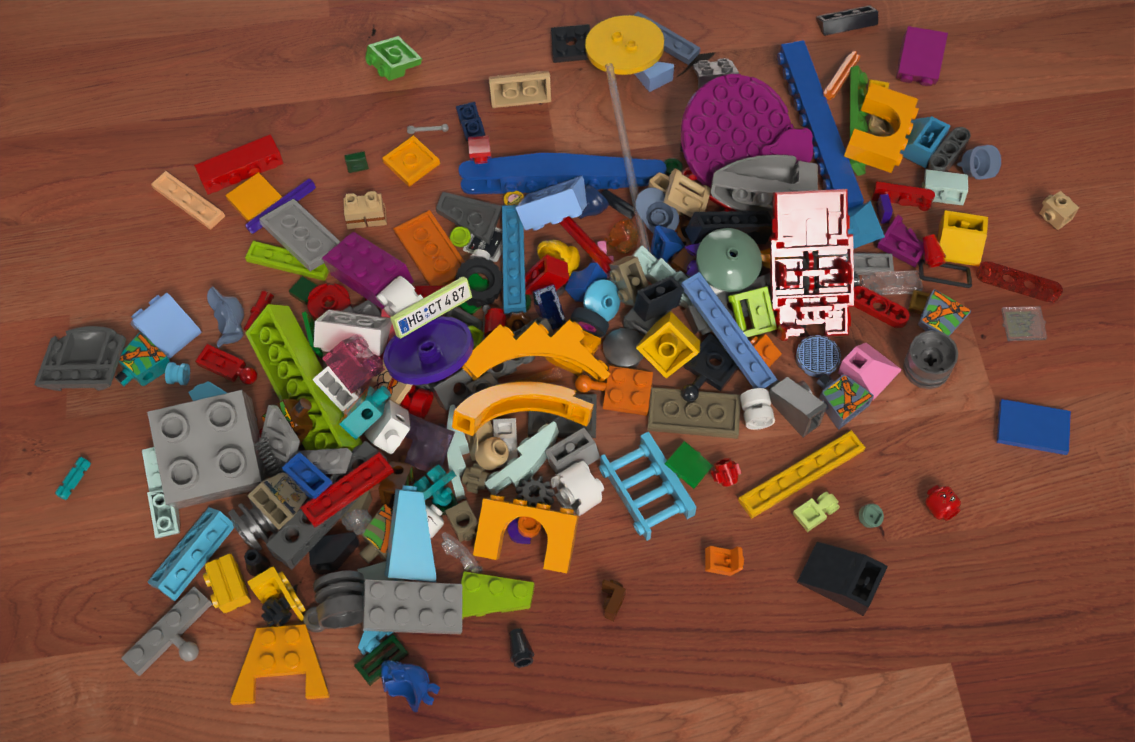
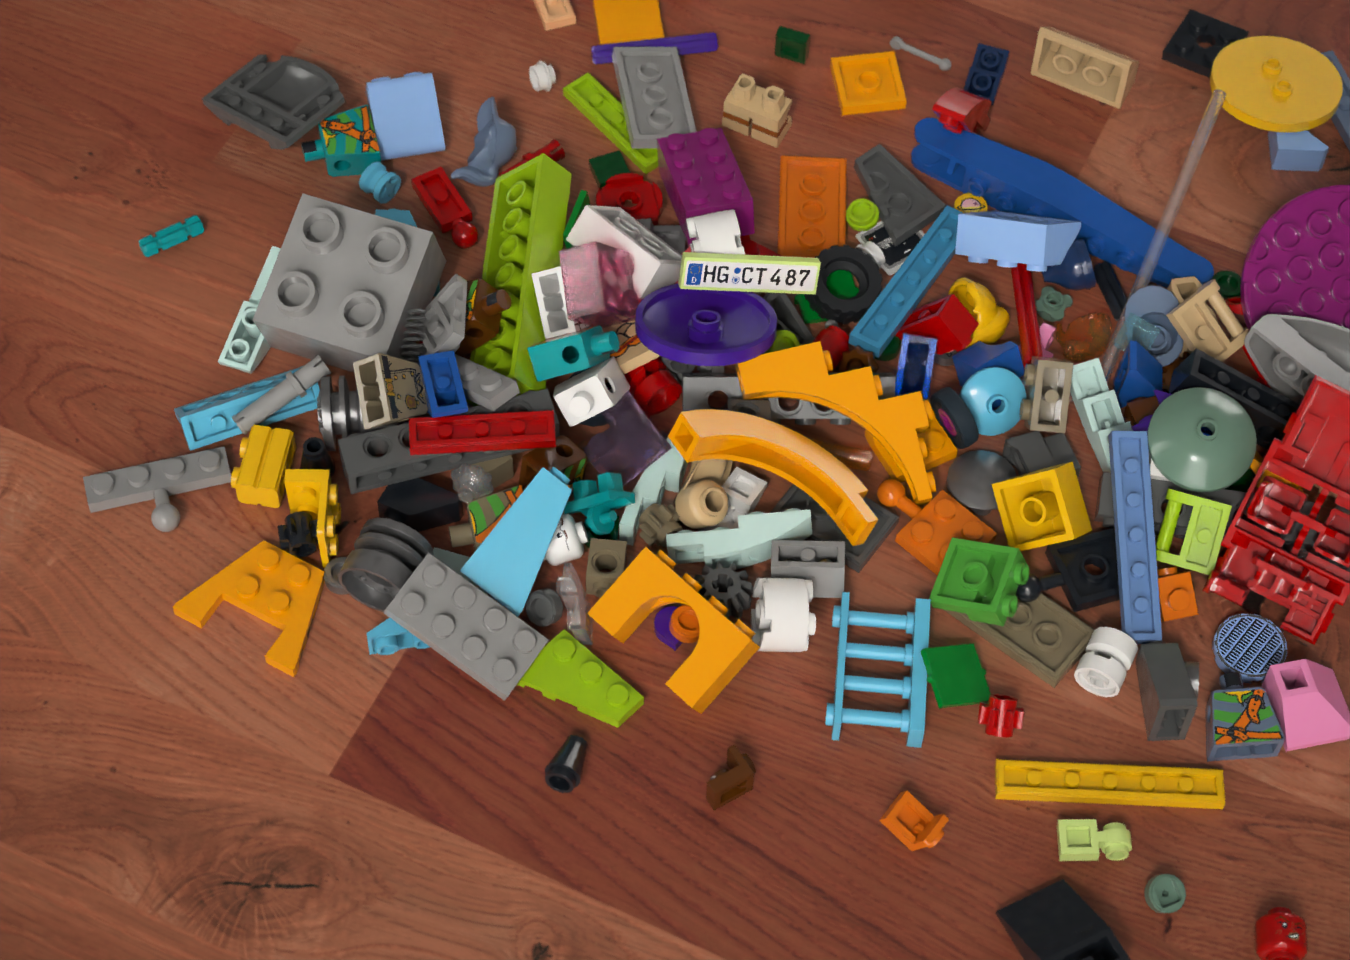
camera: 30 degrees right, 5 degrees down
dark green tile [354,634,409,686] -> none
blue helmet [381,660,440,712] -> none
black brick [633,276,684,322] -> none
none -> light grey pin [232,355,331,435]
none -> dark grey tile [525,588,563,627]
none -> white plate [529,60,556,92]
none -> bright green plate [929,537,1029,626]
none -> sand green plate [1035,286,1073,322]
none -> clear light blue tile [1112,313,1161,352]

